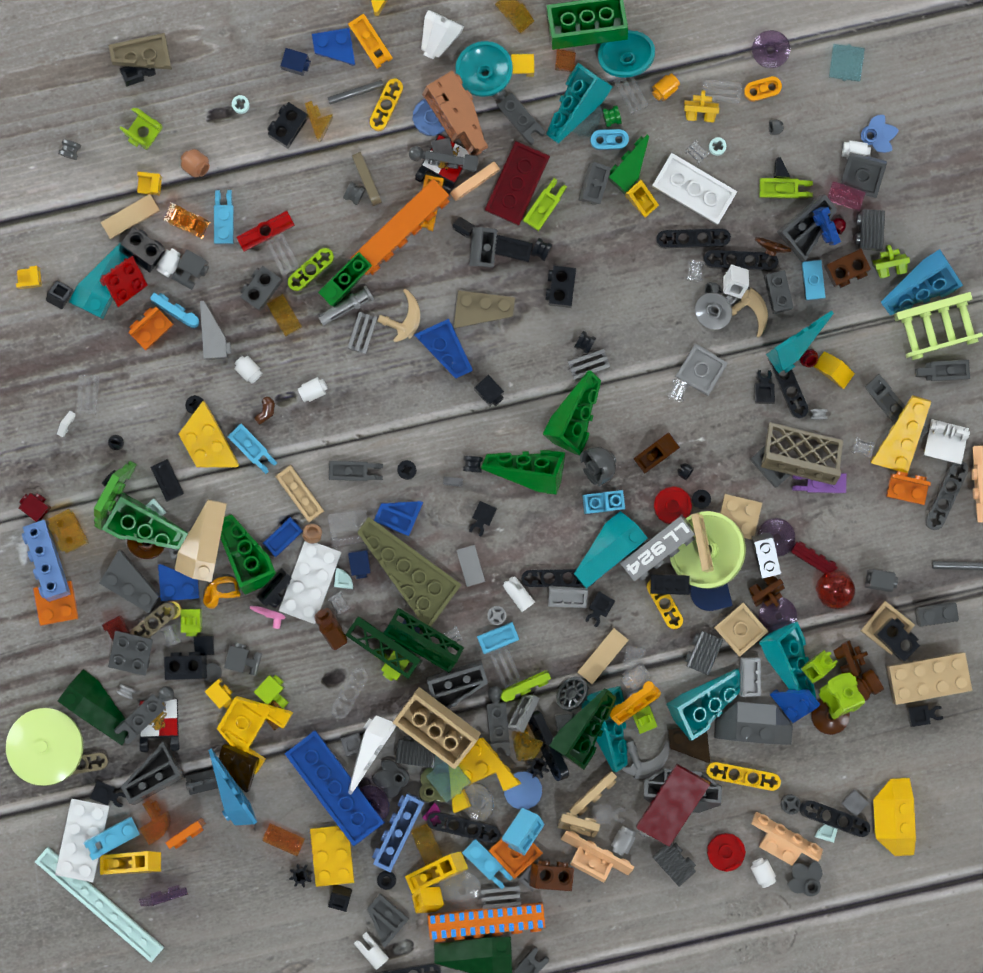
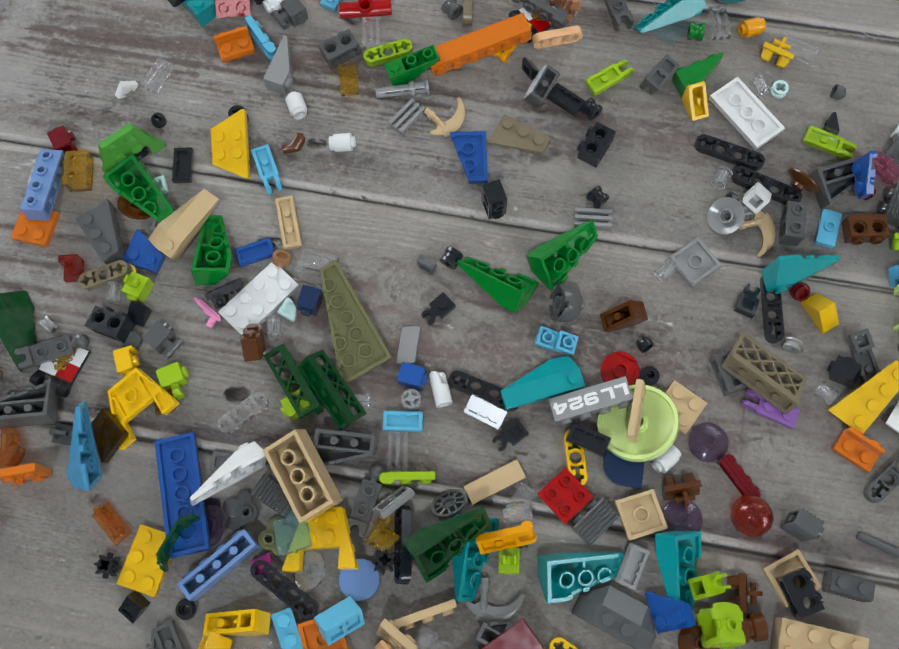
camera: 30 degrees right, 15 degrees down
dark grey hinge [108,631,153,676] -> none
light orange piece [203,576,241,609] -> none
dark grey hinge [329,461,383,481] -> none
blue wing [374,501,423,536] -> none
black wheel [397,460,417,480] -> none
clear yellow slope [411,823,443,866] -> none
dark red tile [484,141,550,226] -> none
medium azure plate [590,129,629,150] -> none
dark brown wing [668,728,710,763] -> none
light orange plate [744,76,782,102] -> none
brick [751,532,781,578] -> none
clear purple dish [752,30,790,69] -> none
none -> dark green piece [156,514,200,572]
none -> blue brick [397,362,428,391]
none -> red hinge [537,467,594,524]
none -> white brick [651,445,681,473]
none -> black brick [827,355,862,389]

